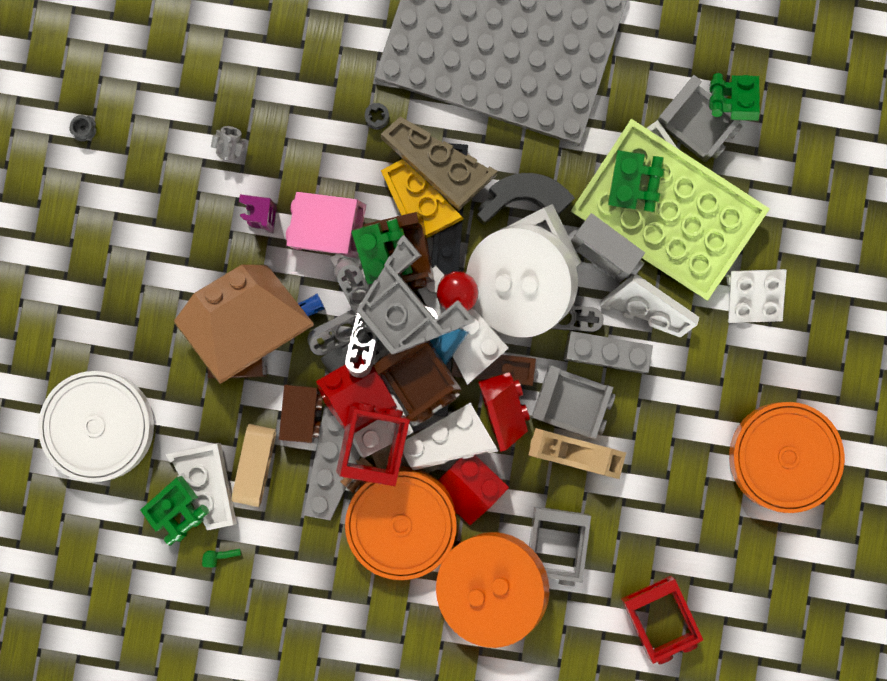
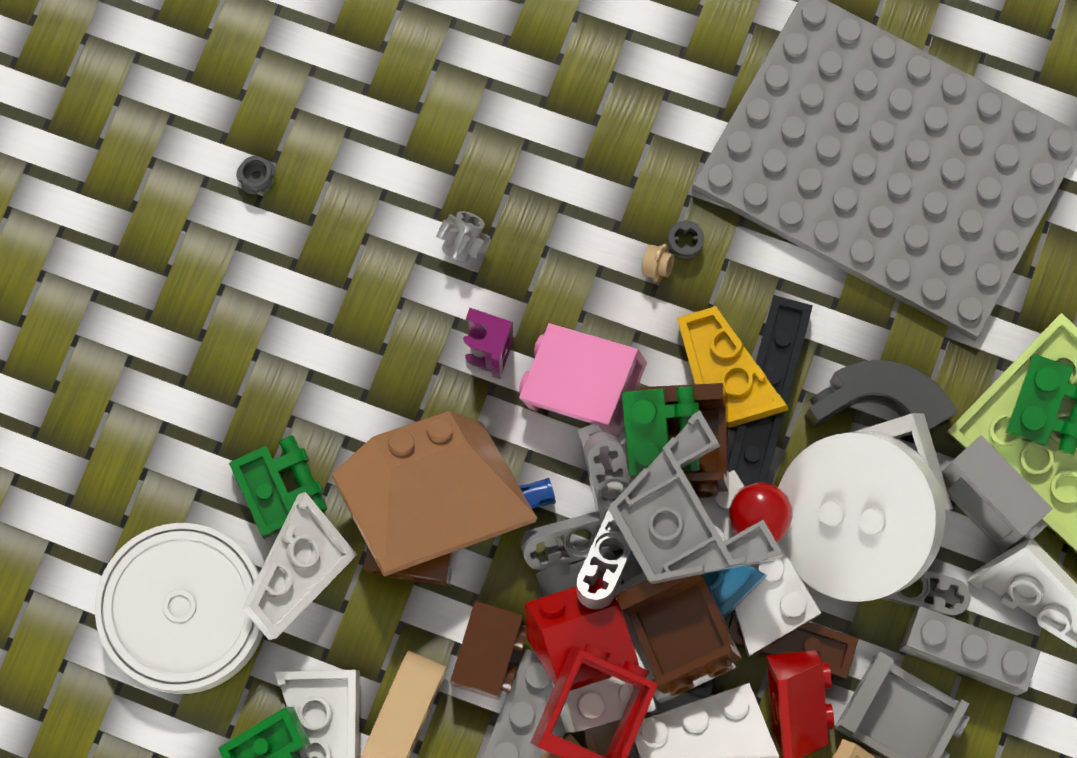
camera: 15 degrees right, 10 degrees down
dark tan wing [381,117,498,211] -> none
none -> green plate [229,435,327,539]
none -> white wing [242,492,357,640]
none -> tan plate [642,244,674,283]

